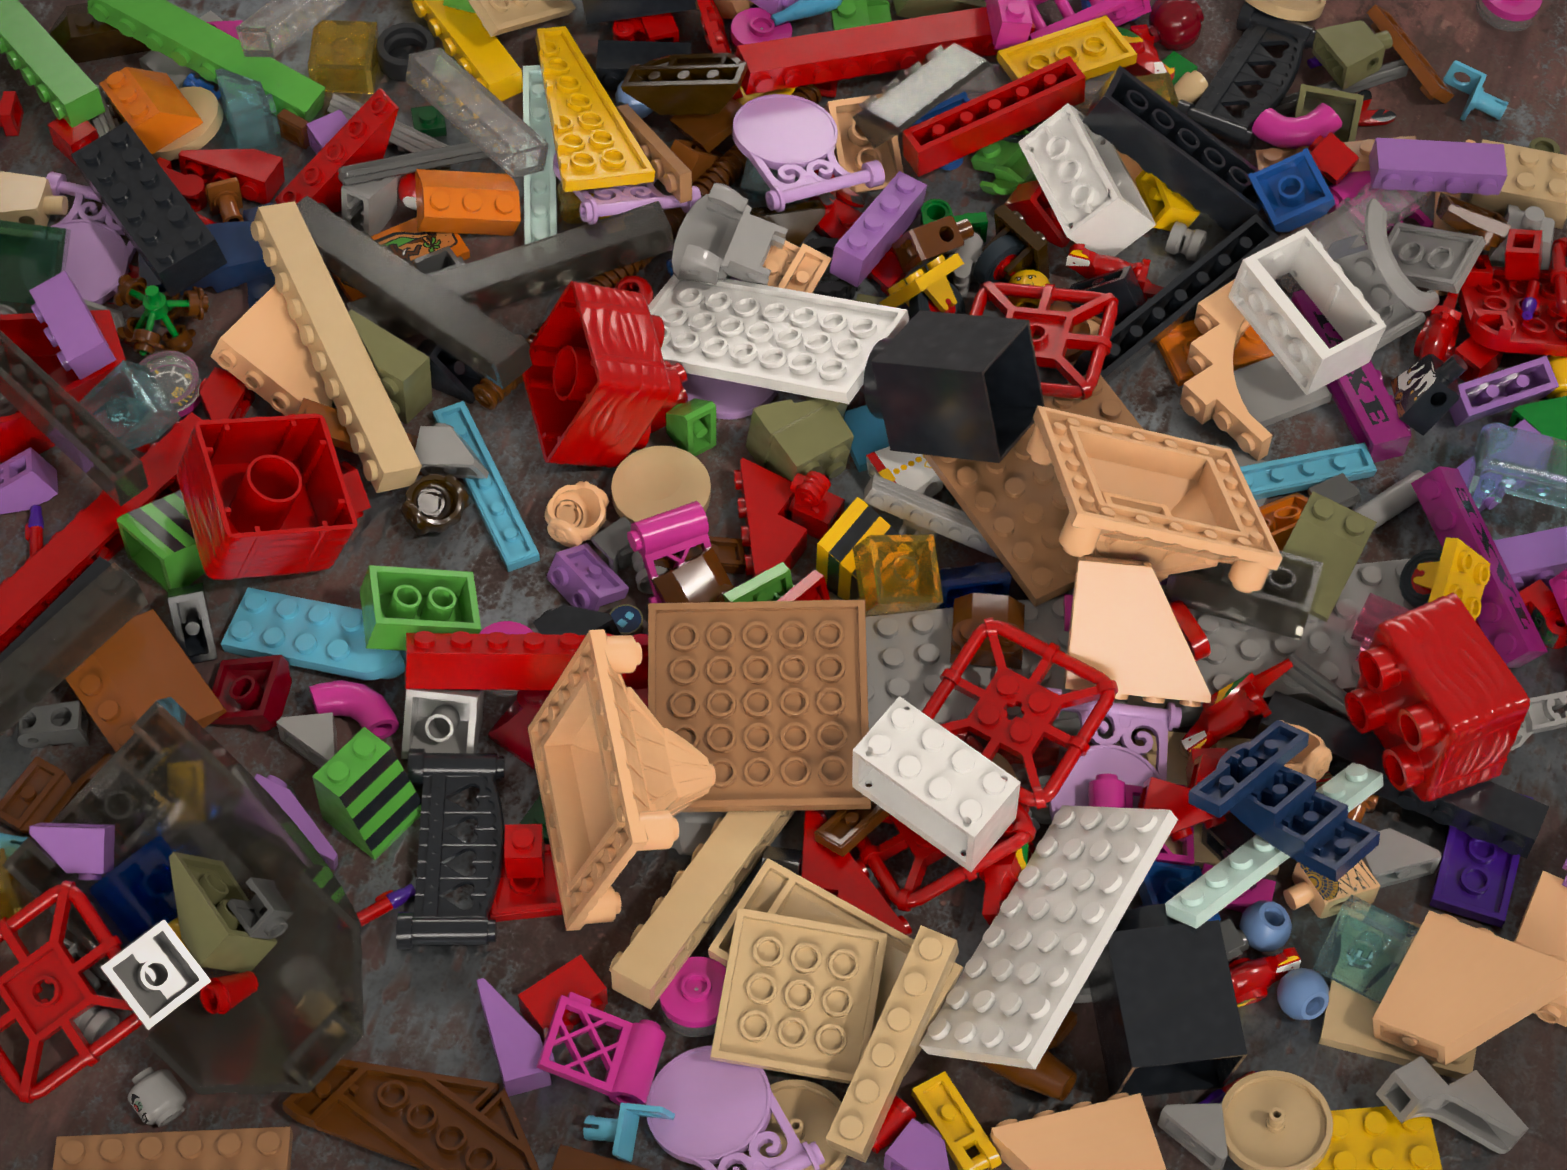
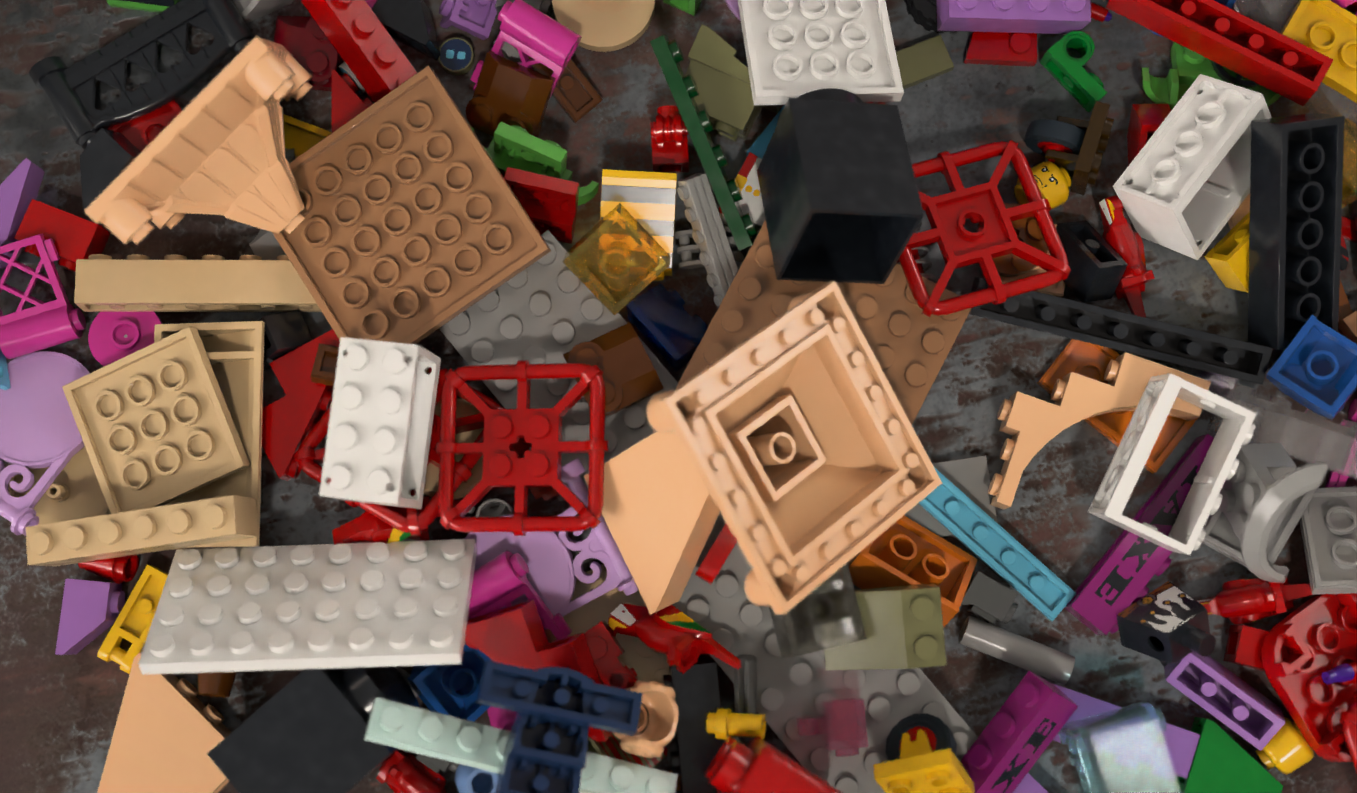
camera: 60 degrees right, 25 degrees up
red piece [349,884,416,928] -> none
red brick [504,824,545,878] -> none
red slope [734,457,807,578] -> none
yellow plate [879,253,966,318] -> none
reddish brown torso [892,215,974,275] -> none
light grey arm [947,232,983,298] -> none
light grey wheel [1165,221,1207,262] -> none
light grey tile [1234,356,1332,427] -> none
none -> black slope [80,128,142,210]
none -> dark green plate [650,35,757,251]
none -> yellow animal [706,708,766,740]

